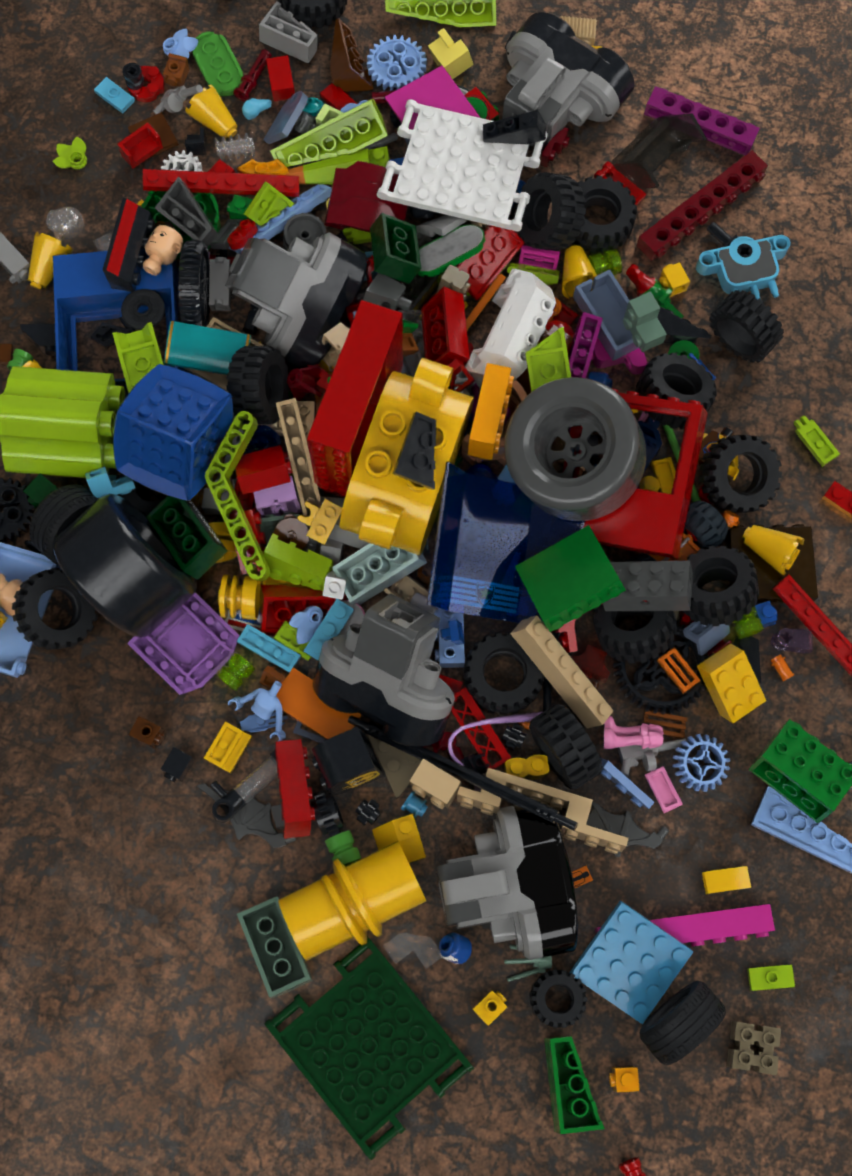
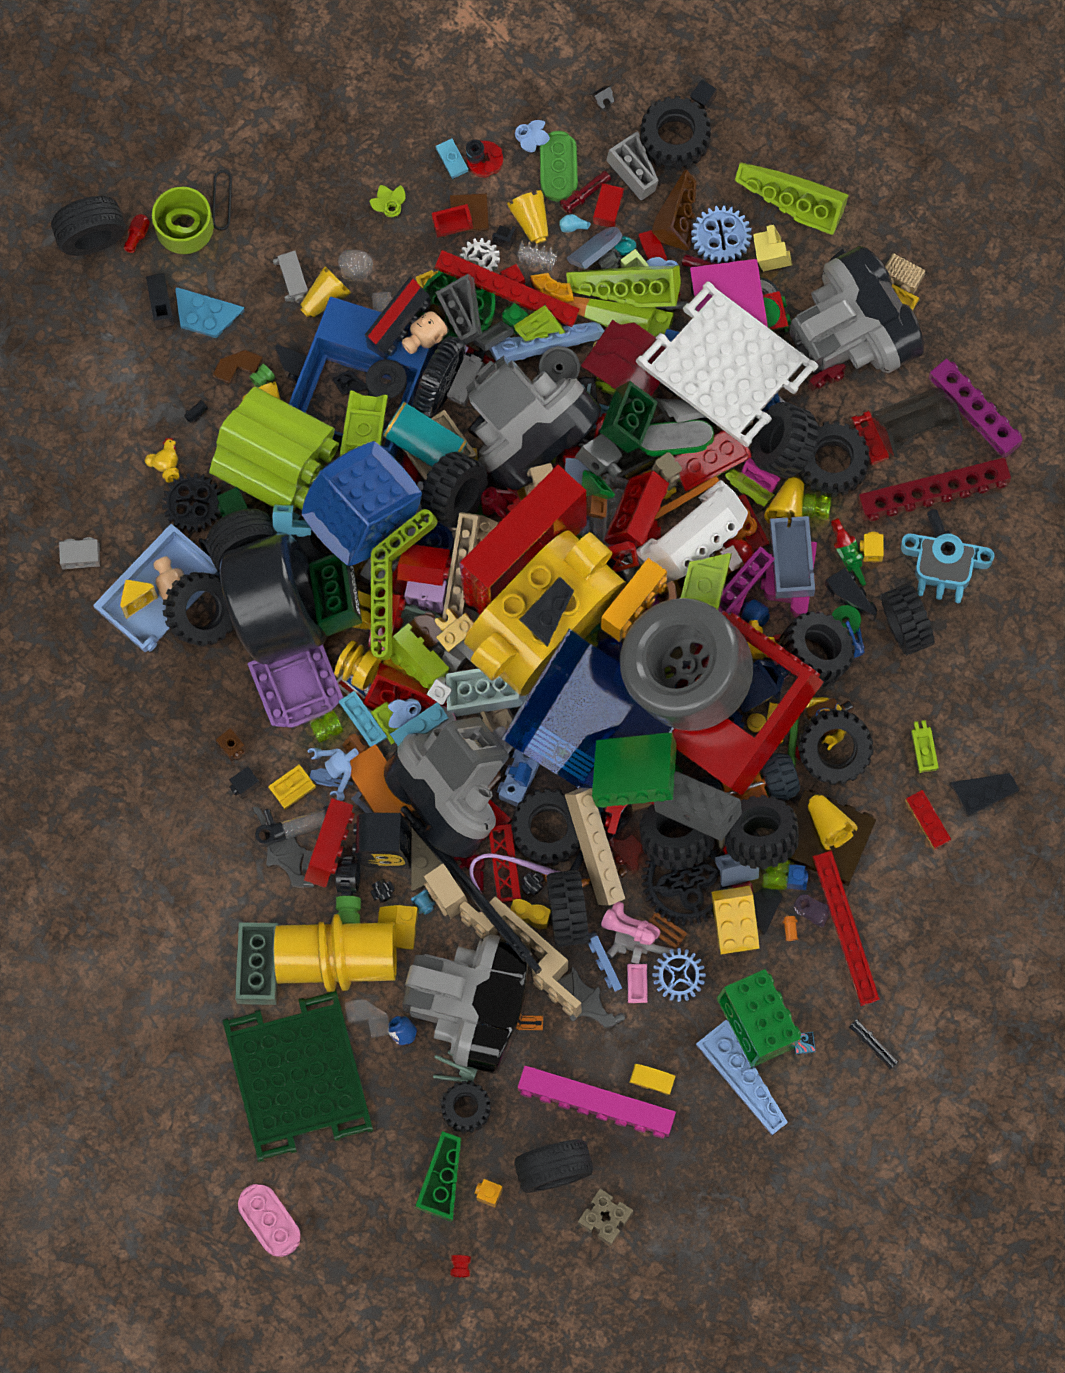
camera: 30 degrees right, 0 degrees up
light grey piece [153,85,203,114] -> none
dark orange brick [163,53,190,87] -> none
red plate [227,219,258,250] -> none
black tile [461,753,490,774] -> none
yellow brick [472,990,507,1026] -> none
black slope [483,110,546,145] -> none
dark azure plate [569,900,693,1024] -> none
sand green brick [623,291,667,352] -> none
orange tile [657,647,701,694] -> none
orange plate [719,510,740,528] -> none
lime plate [747,964,795,991] -> none

